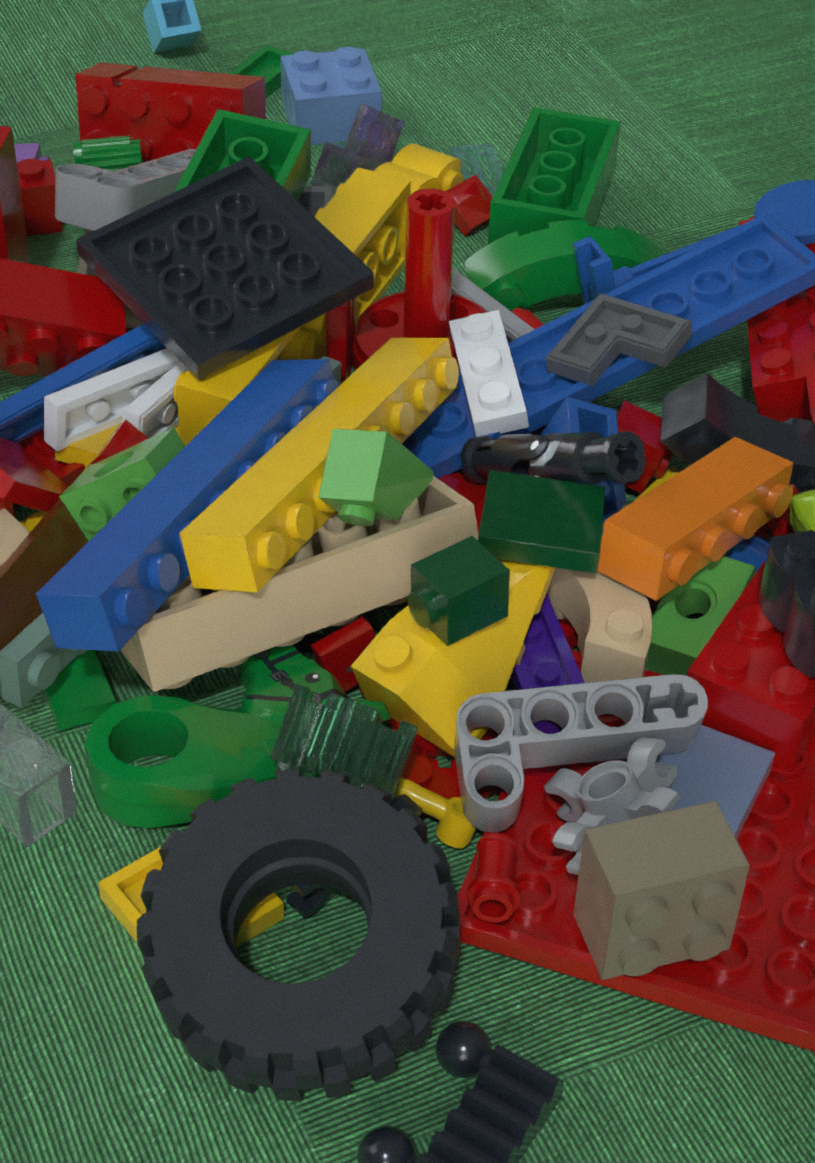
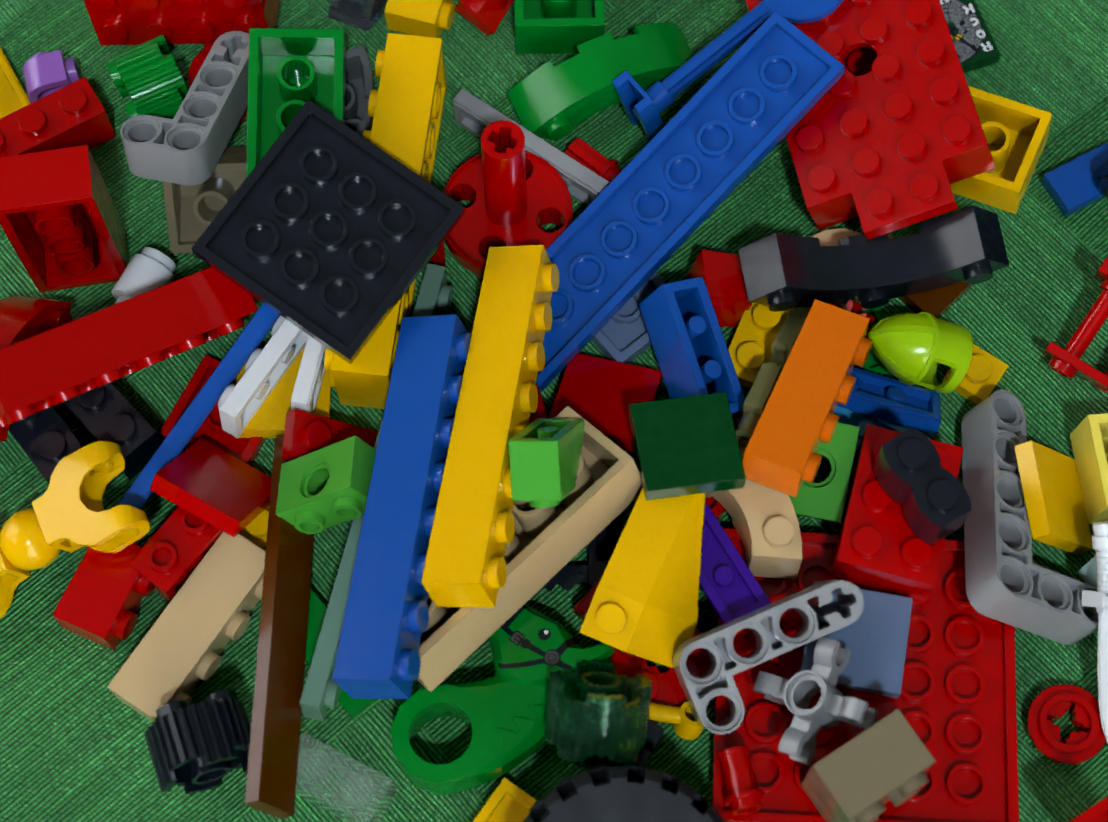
camera: 15 degrees left, 25 degrees up
red tile [311,617,376,692] -> none
dark green brick [408,536,510,646] -> none
white plate [449,310,529,437] -> none
black piece [460,431,646,484] -> none
dark grey tile [546,293,693,386] -> none

